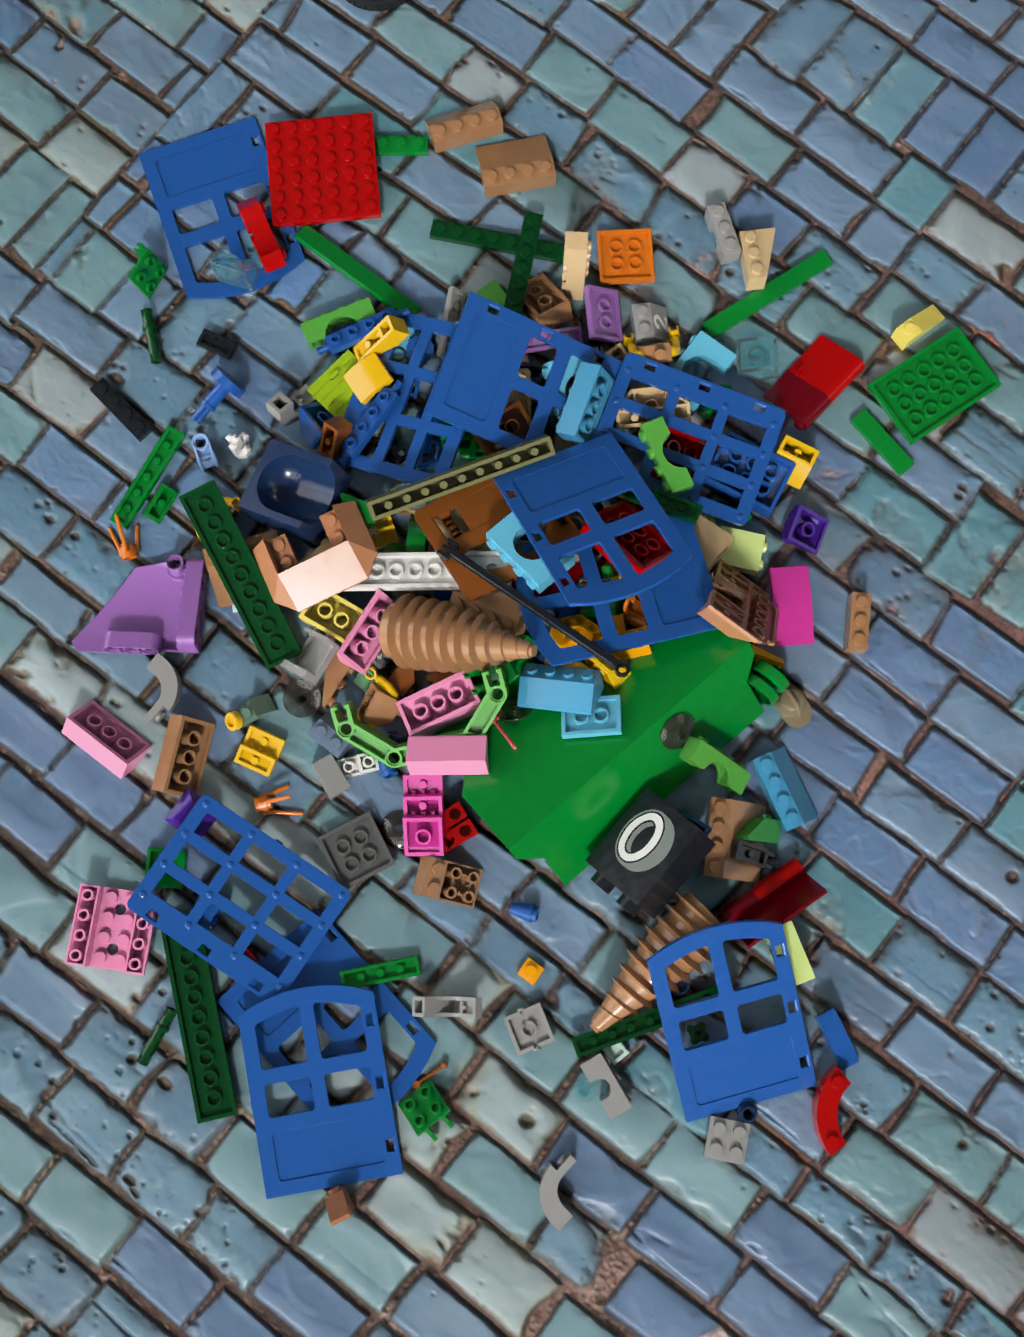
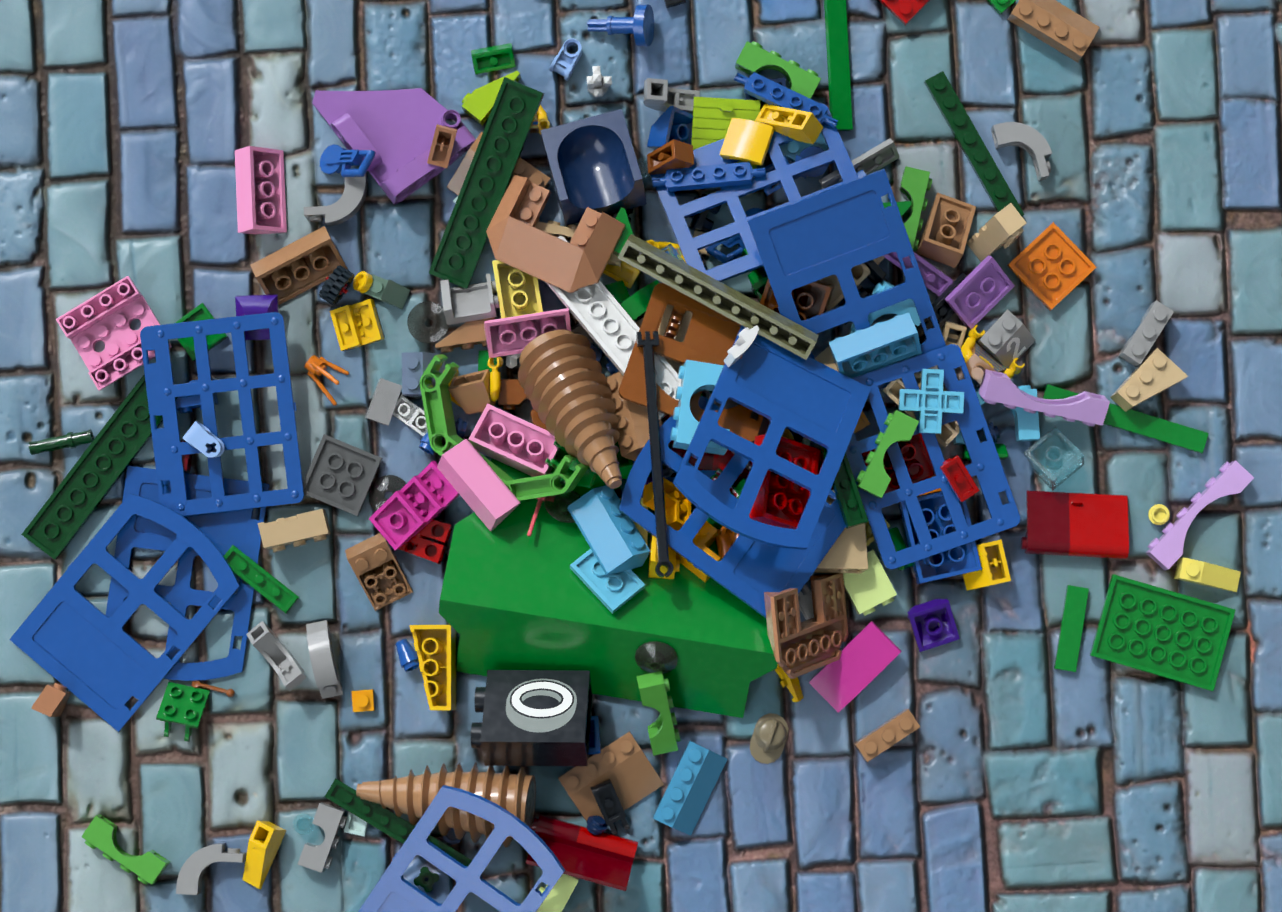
camera: 50 degrees right, 5 degrees up
orange plant [108,514,140,561] -> none
green plate [109,425,186,530] -> none
medium nougat slope [475,135,556,198] -> none
light grey plate [503,1002,555,1056] -> none
dark green plate [504,211,543,314] -> none
green slope [735,815,781,844] -> none
green wheel [747,659,790,707] -> none
none -> bright green arch [81,814,170,885]
none -> light blue piece [183,421,225,458]
none -> yellow slope [243,820,287,889]
none -> tan wedge [258,509,331,552]
none -> light grey arch [306,620,343,699]
none -> black wheel [319,265,355,305]
none -> blue piece [320,144,376,177]
none -> yellow wedge [409,625,456,710]
none -> nougat slope [427,124,457,168]
none -> lime slope [462,71,521,125]
none -> dark blue plate [587,815,607,835]
none -> white slope [724,325,759,368]
none -> medium azure plate [899,369,964,434]
none -> red plate [940,455,979,502]
none -> lavender arch [979,369,1110,426]
none -> light grey arch [991,122,1052,181]
none -> lavender arch [1146,460,1254,570]
none -> light yellow plate [1148,504,1170,525]

